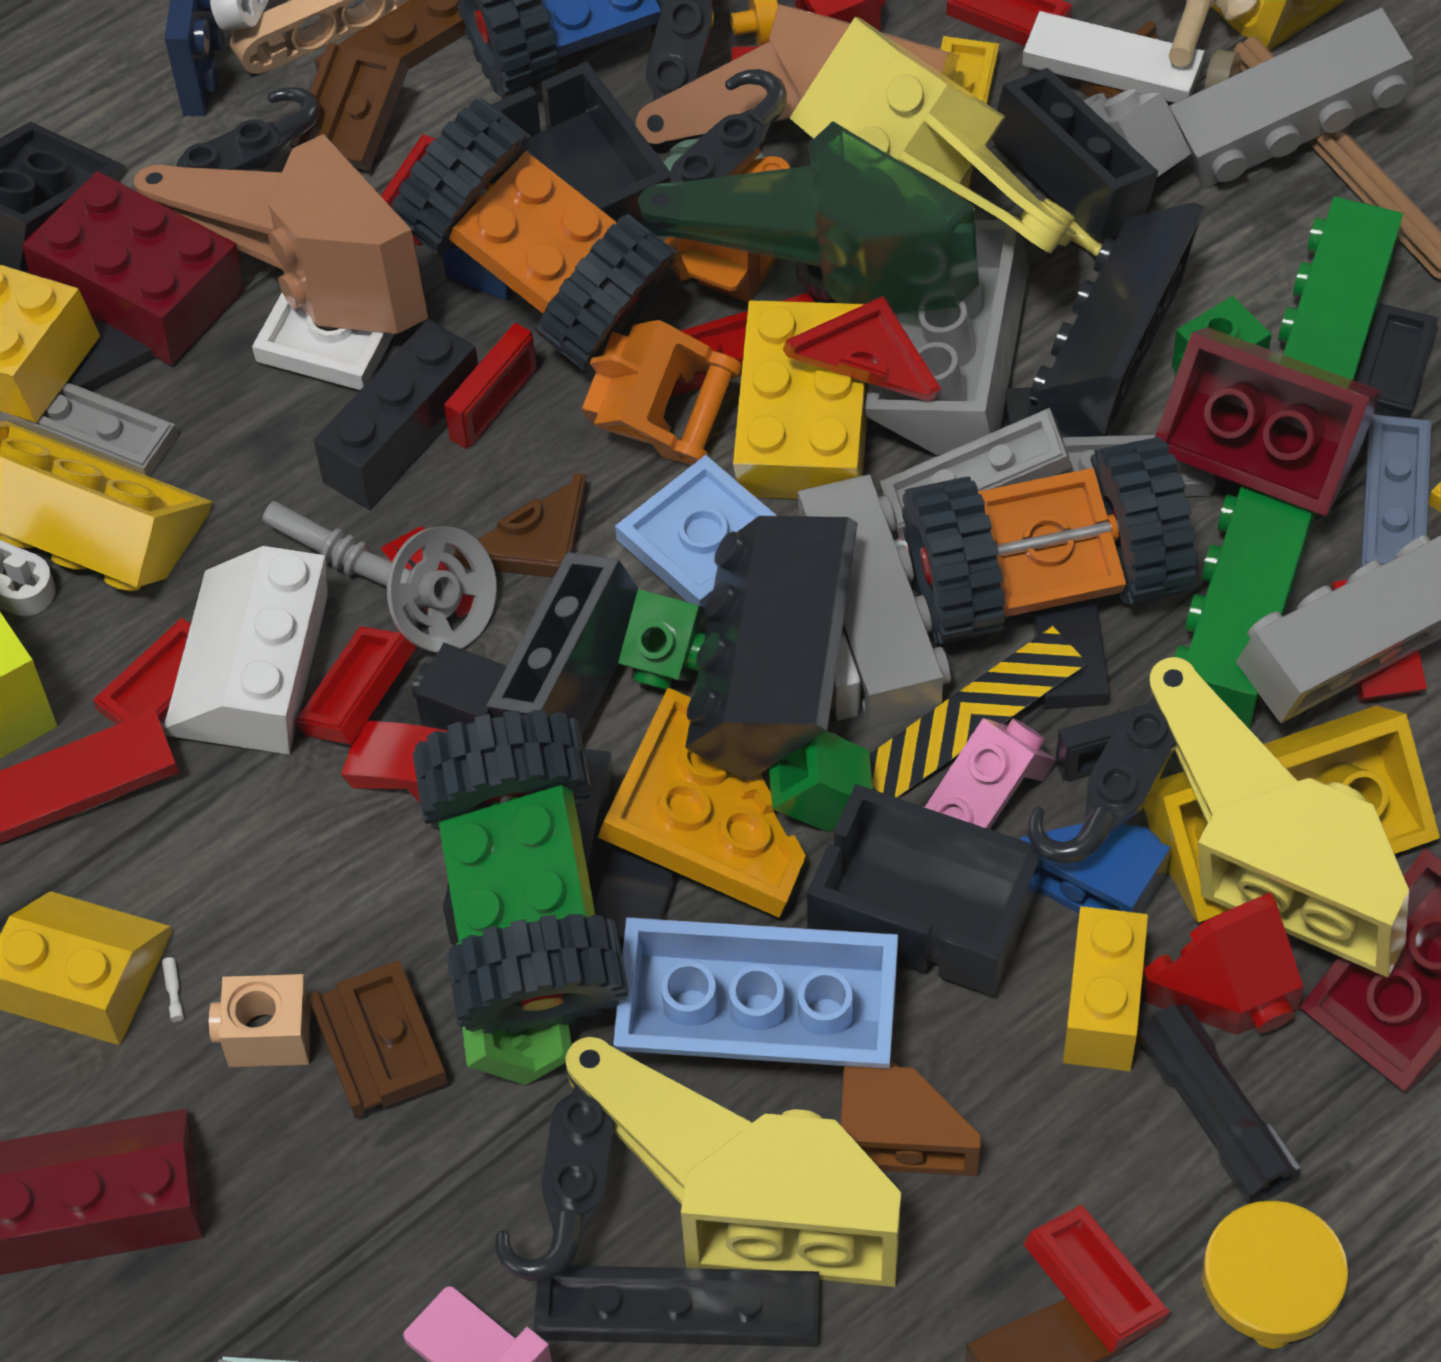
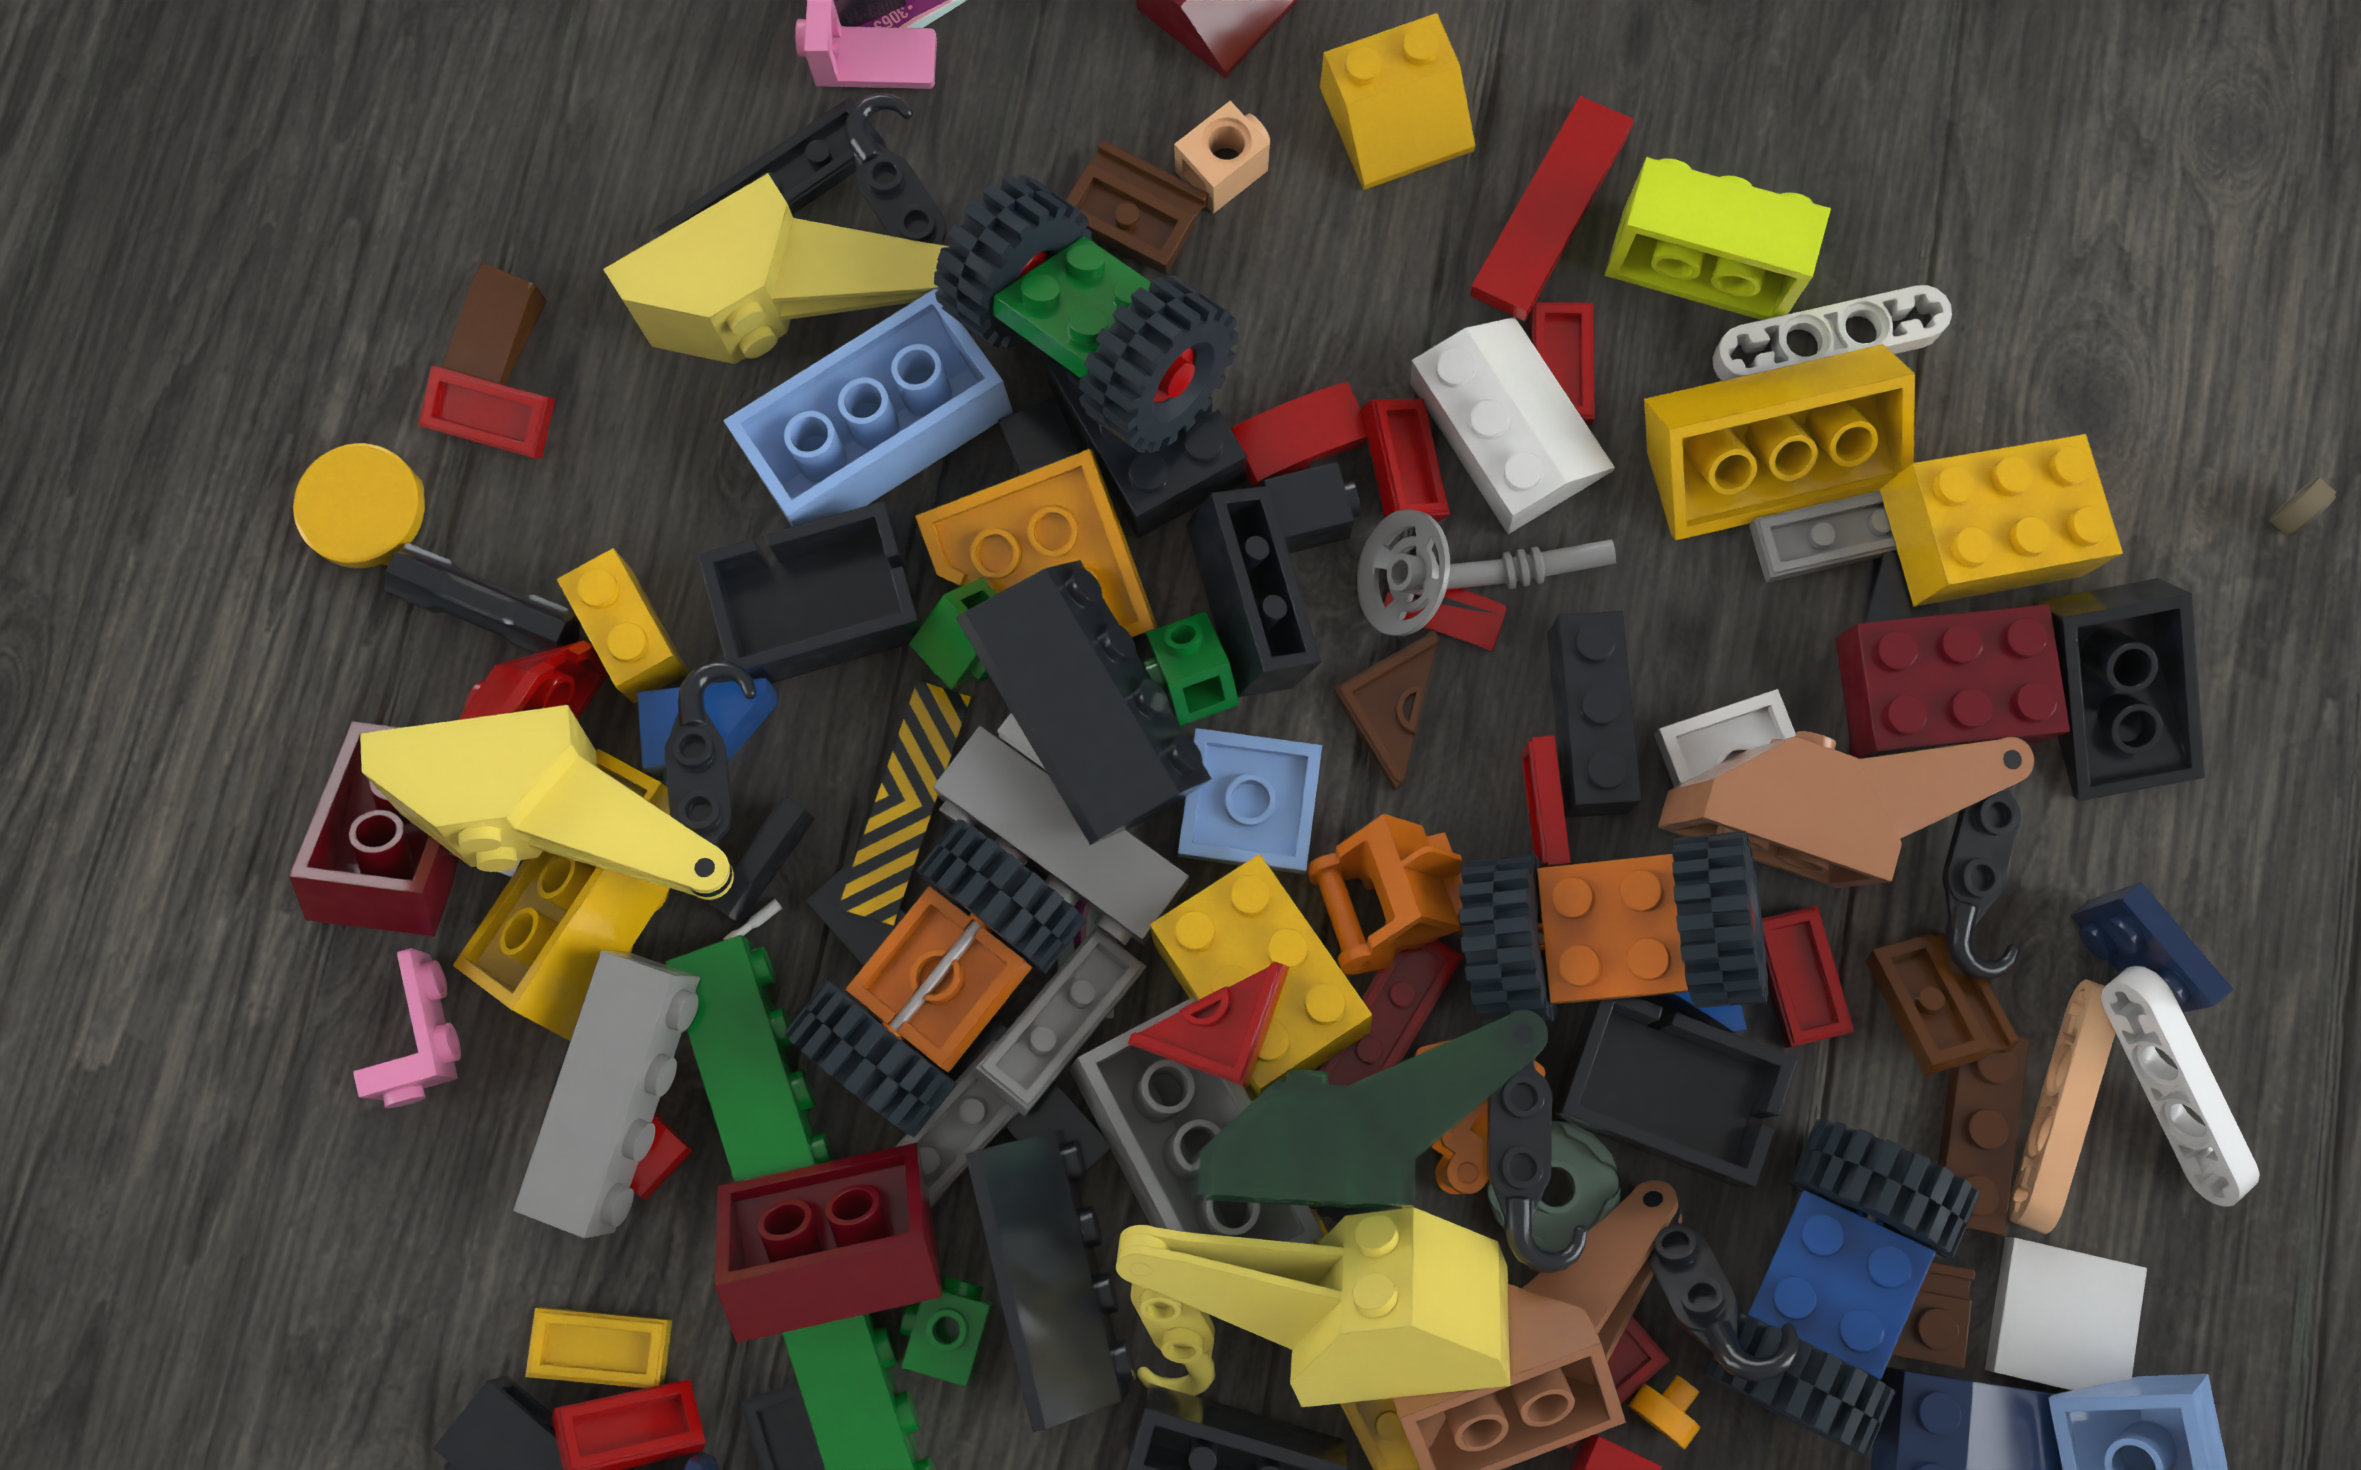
camera: 140 degrees right, 20 degrees up
white piece [162,957,184,1022] -> none
dark orange slope [841,1061,980,1176] -> none
bright pink bracket [925,718,1057,829] -> none
sand blue tile [1359,415,1431,569] -> none

